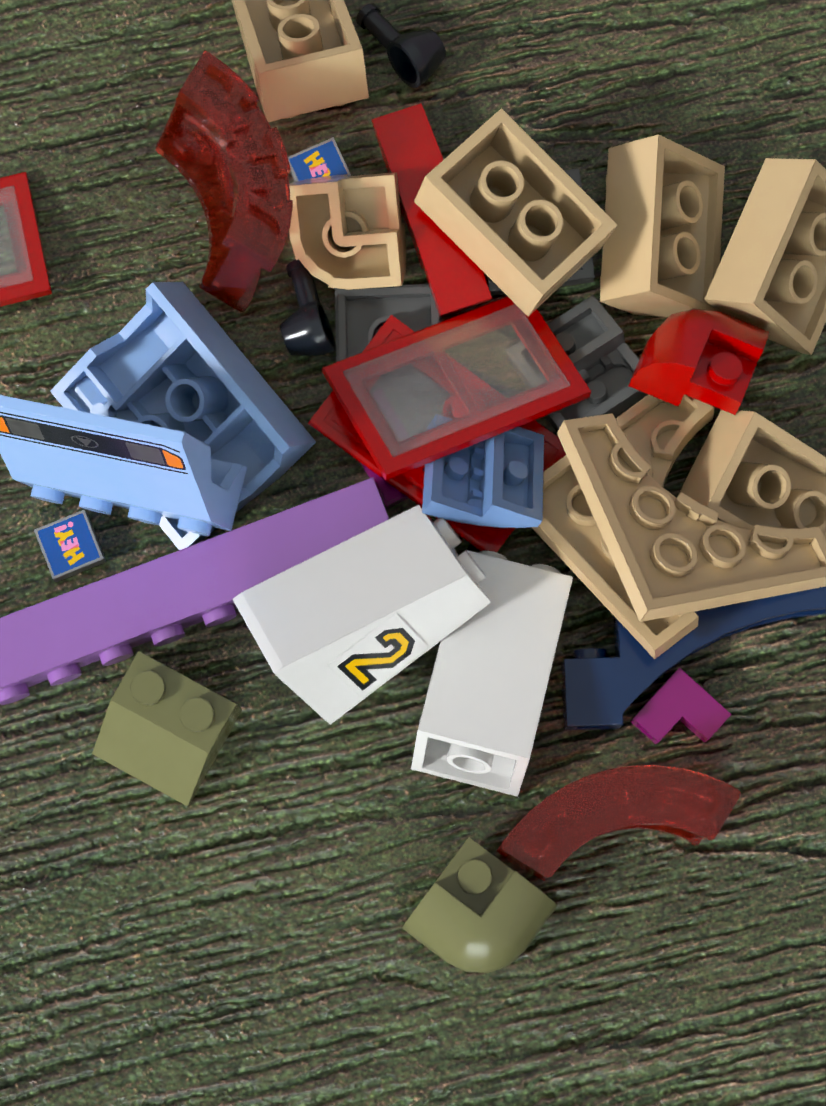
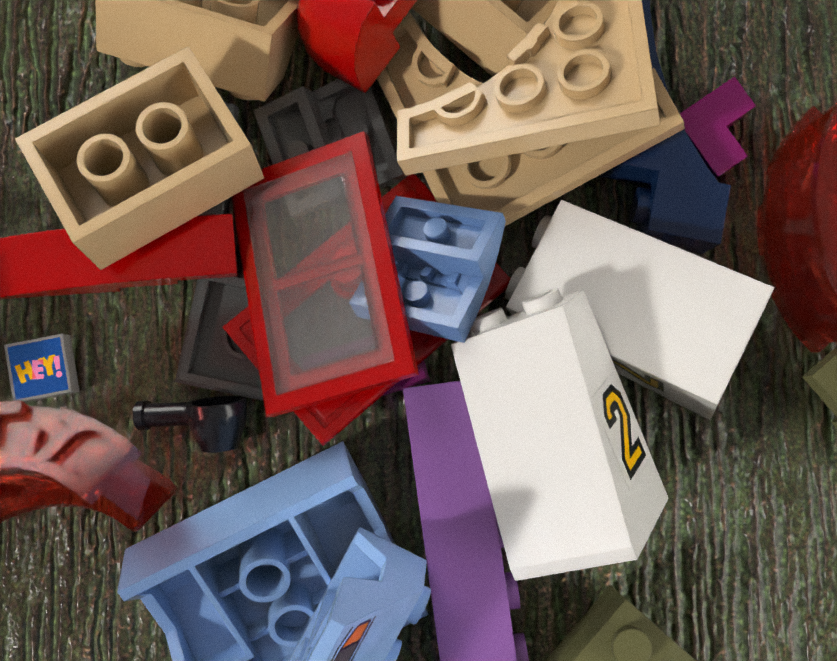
camera: 80 degrees left, 5 degrees up
tan brick [284,172,406,290] -> none

